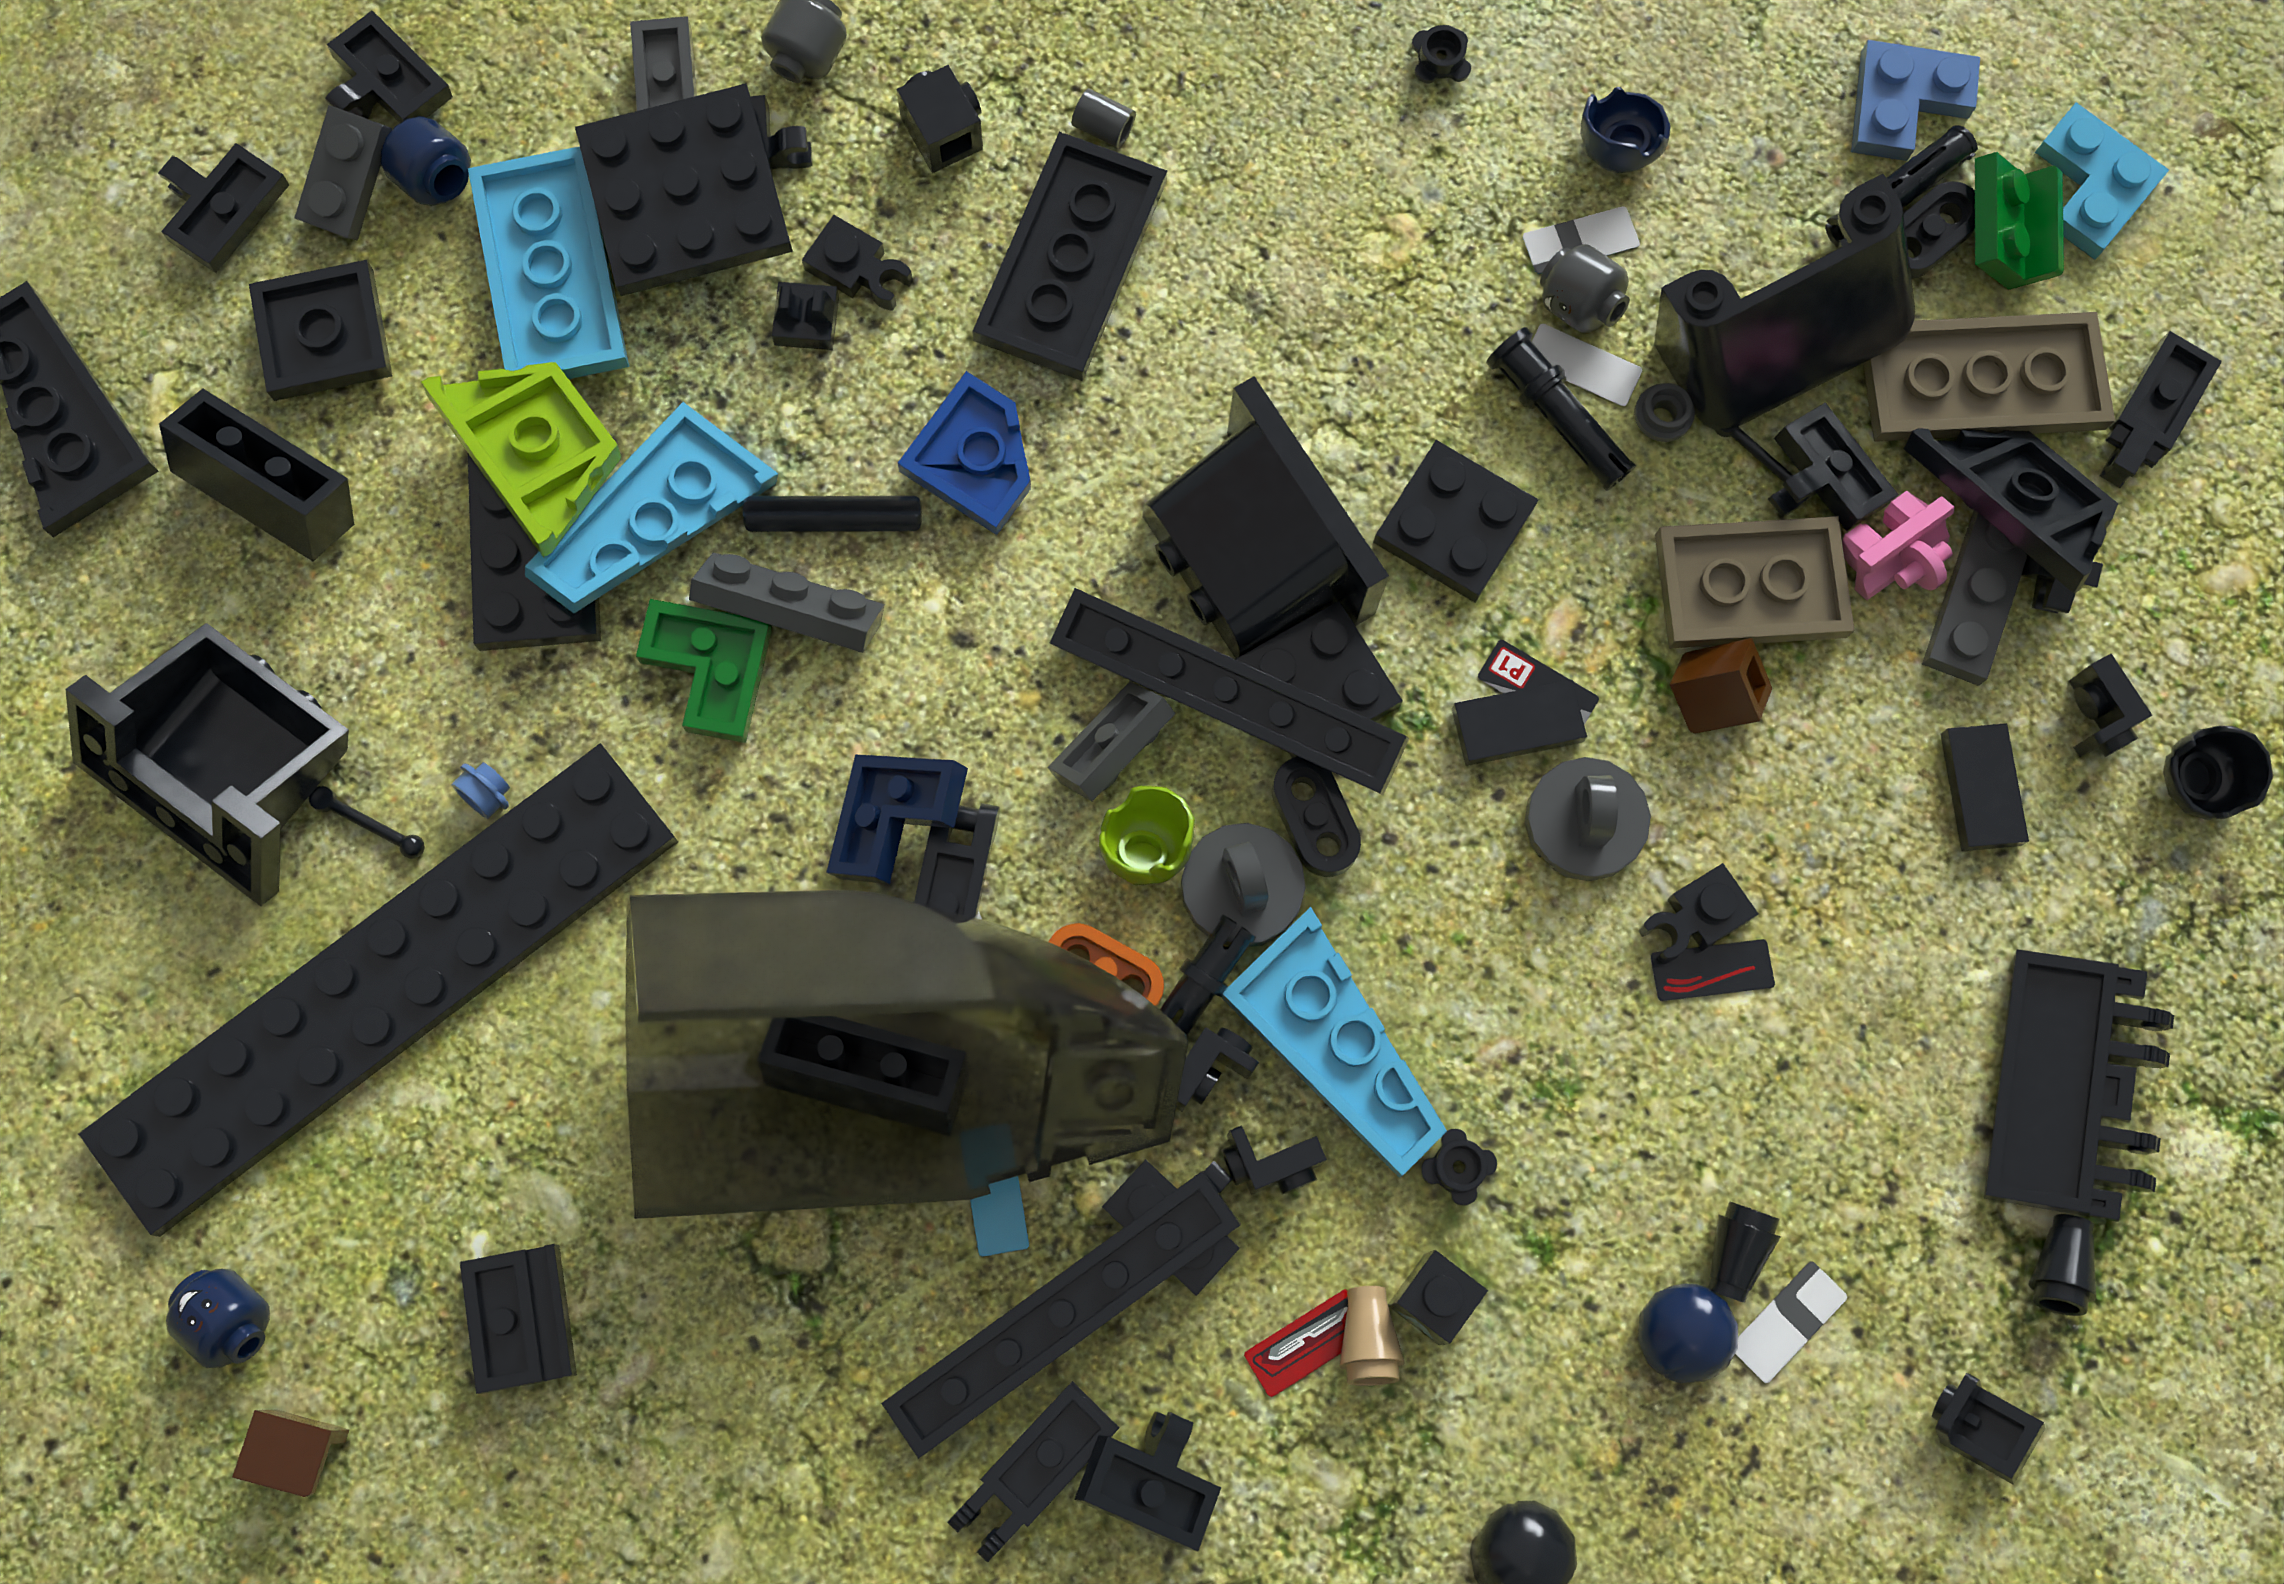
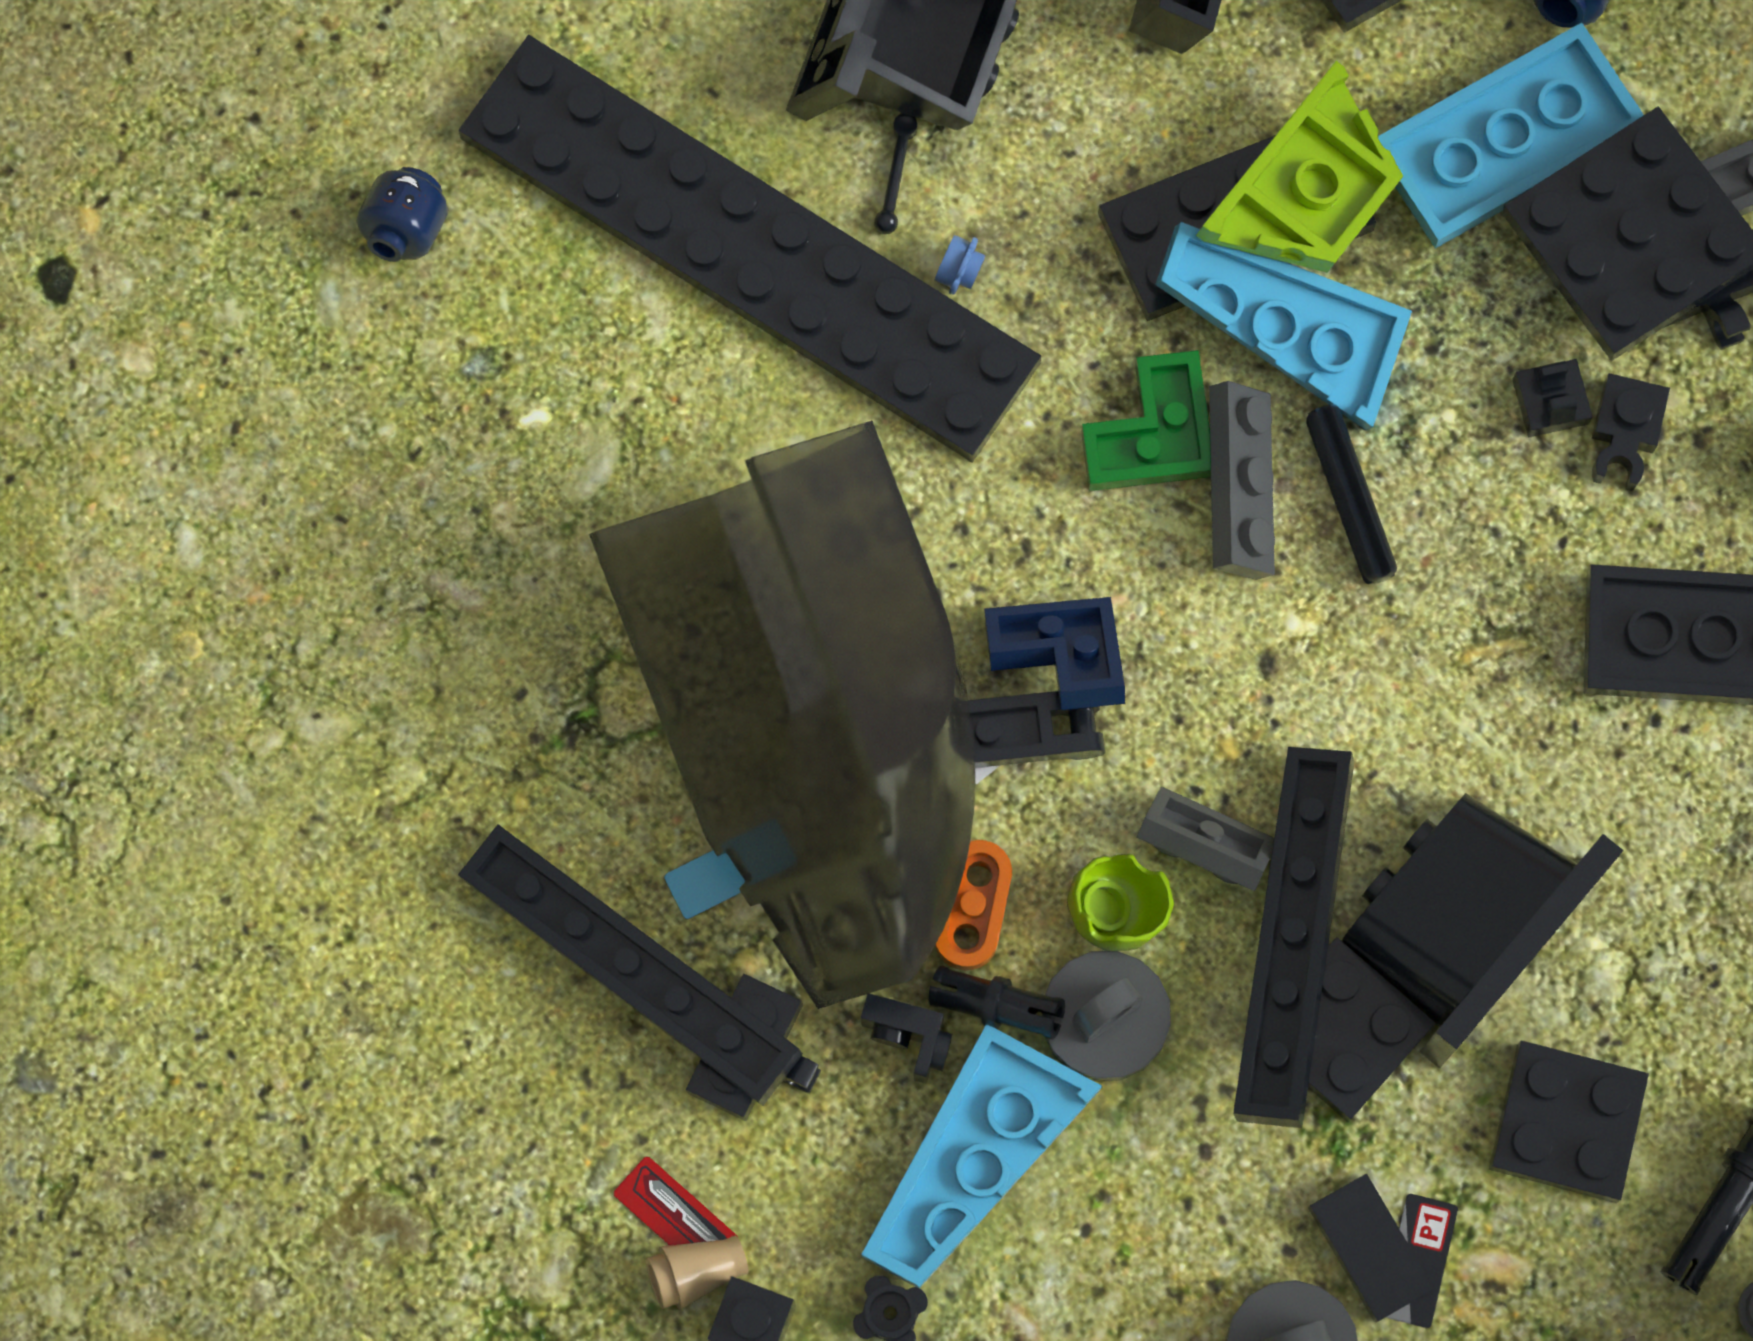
camera: 80 degrees right, 0 degrees up
reddish brown panel [232,1410,349,1497] -> none
black plate [460,1244,577,1394] -> none
black brick [757,1001,969,1136] -> none
blue plate [897,371,1031,535] -> none
black hinge [947,1381,1120,1562] -> none
black plate [1074,1411,1221,1552] -> none
black bracket [1221,1125,1327,1195] -> none
black plate [1272,757,1361,877] -> none

